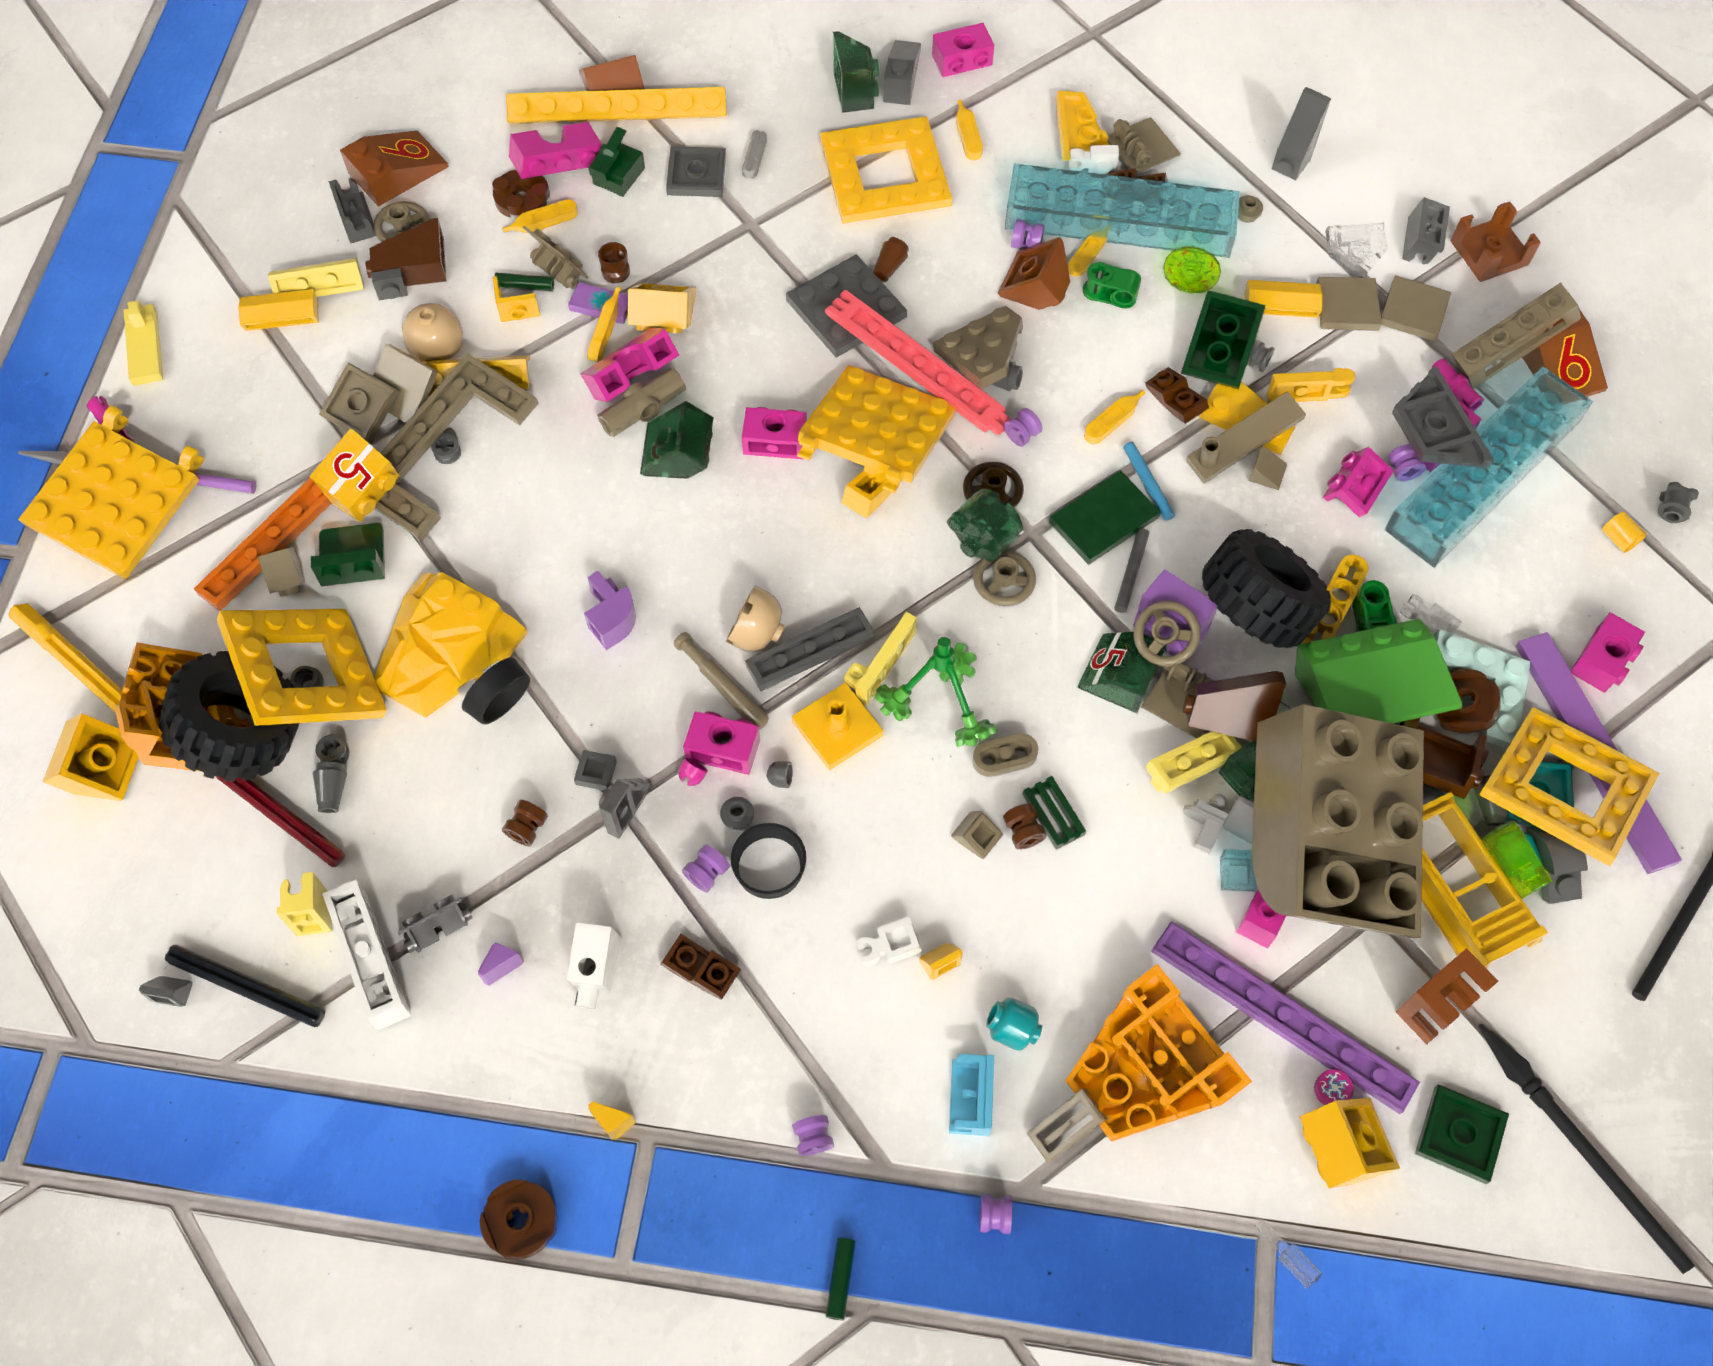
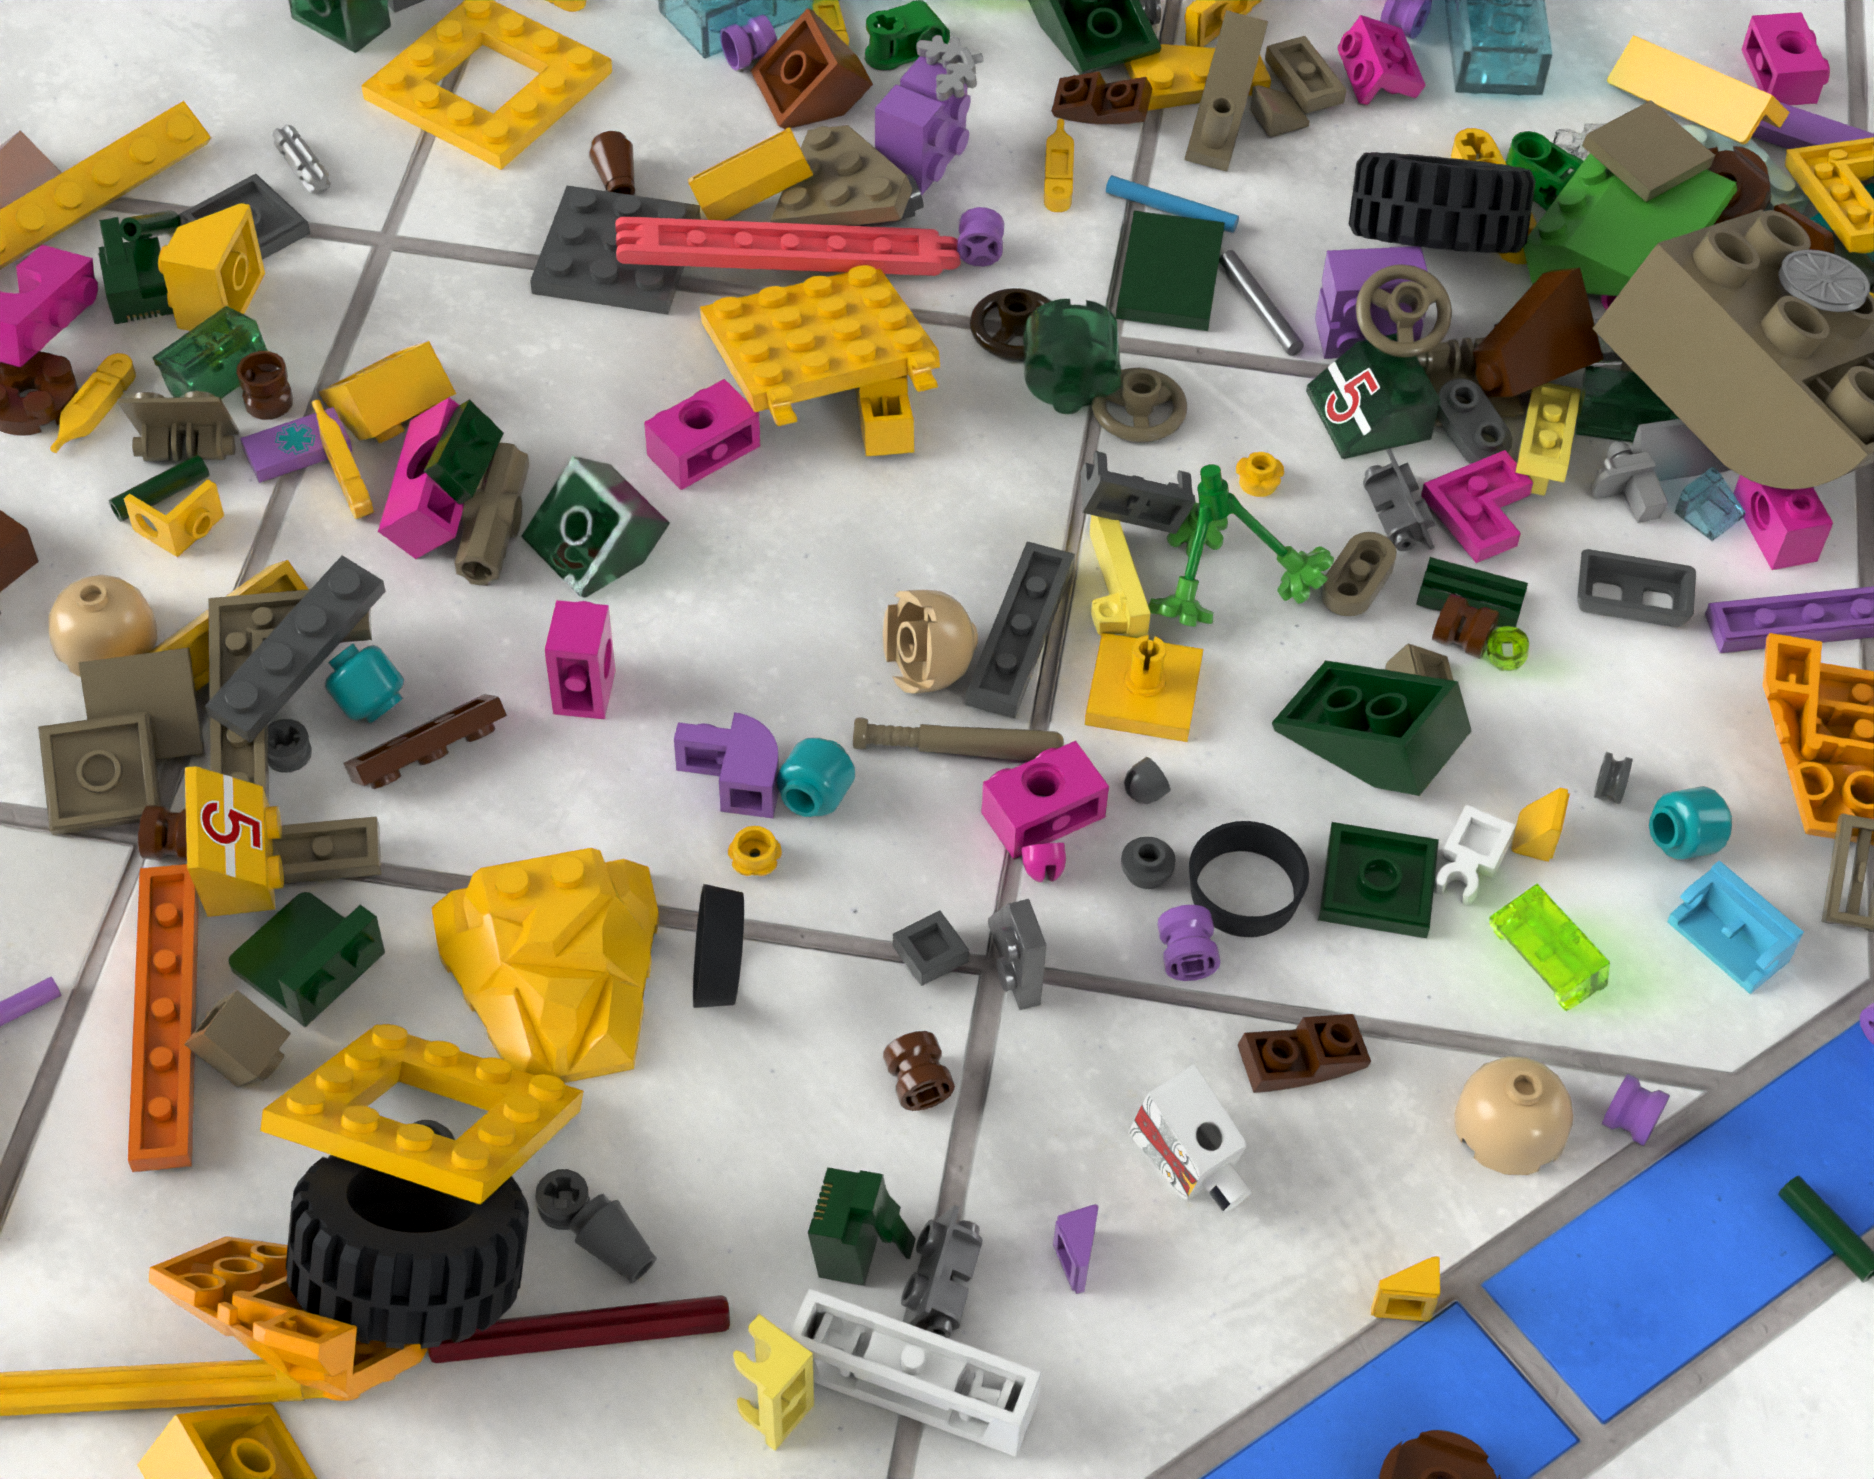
camera: 45 degrees left, 10 degrees down
none -> dark green piece [119,210,181,241]
none -> clear green hinge [152,306,268,399]
none -> yellow slope [158,203,265,339]
none -> dark grey plate [205,555,386,743]
none -> teal head [325,643,404,724]
none -> reddish brown plate [343,694,507,789]
none -> dark green plate [424,399,504,505]
none -> dark pink brick [544,600,616,719]
none -> yellow piece [688,127,813,221]
none -> yellow plate [728,826,782,876]
none -> teal head [776,738,855,817]
none -> dark green piece [808,1167,916,1286]
none -> medium lavender piece [875,56,971,196]
none -> light grey animal [916,35,984,101]
none -> dark grey hinge [1080,451,1195,534]
none -> yellow plate [1236,452,1285,497]
none -> dark tan plate [1265,36,1347,114]
none -> dark green slope [1272,660,1472,796]
none -> dark green tile [1318,822,1439,939]
none -> flat silver hinge [1363,448,1436,551]
none -> dark pink plate [1421,450,1533,563]
none -> dark grey plate [1434,378,1512,464]
none -> tan cylinder [1454,1056,1573,1175]
none -> clear neon green hinge [1487,626,1529,671]
none -> clear neon green hinge [1489,884,1610,1011]
none -> dark grey piece [1577,549,1696,627]
none -> dark tan tile [1582,100,1715,202]
none -> dark grey bush [1594,752,1633,804]
none -> yellow panel [1607,35,1790,145]
none -> light grey wheel [1778,250,1870,312]

